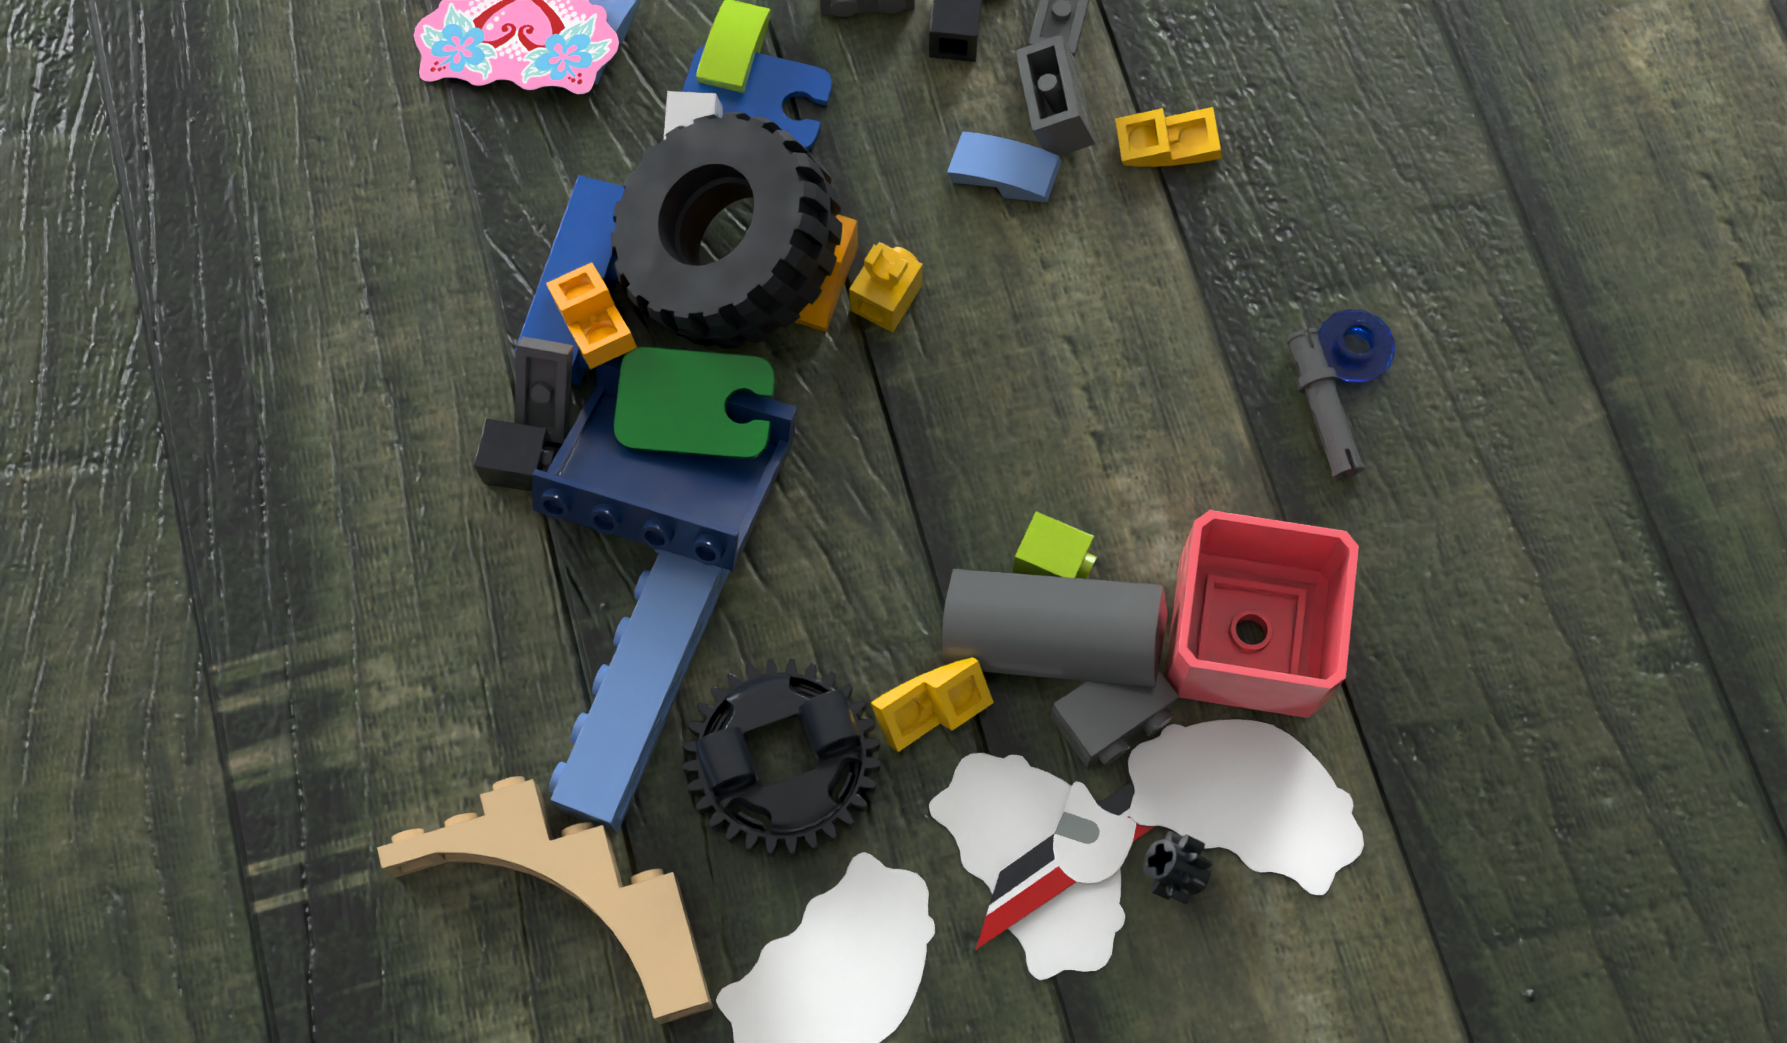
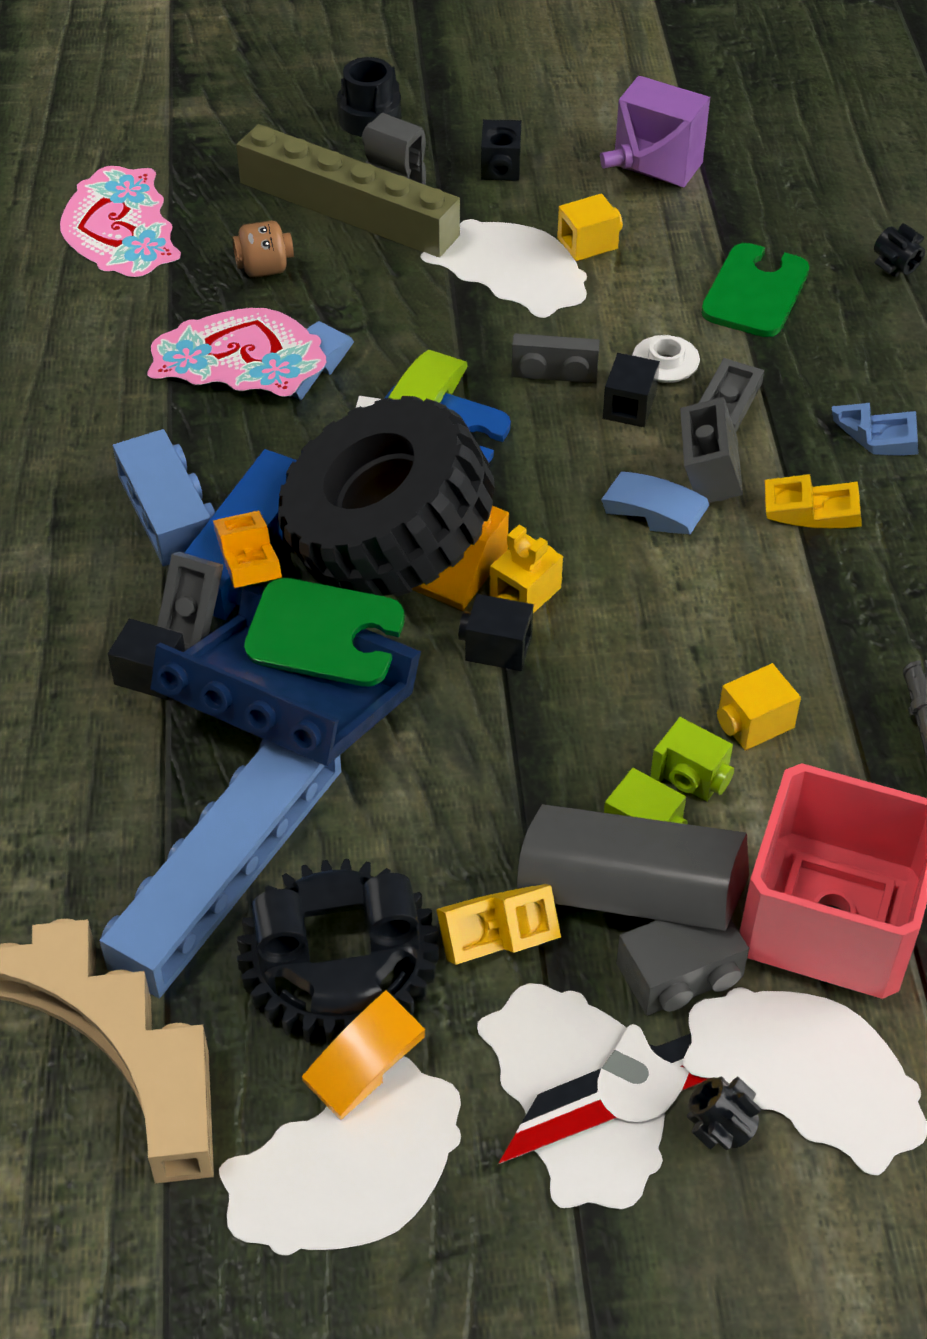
camera: 10 degrees right, 20 degrees down
none -> medium blue brick [113,429,215,566]
none -> light orange slope [302,990,425,1120]
none -> black brick [458,594,534,671]
none -> lime brick [650,717,734,802]
none -> yellow brick [717,663,801,751]
none -> medium blue slope [832,403,918,455]

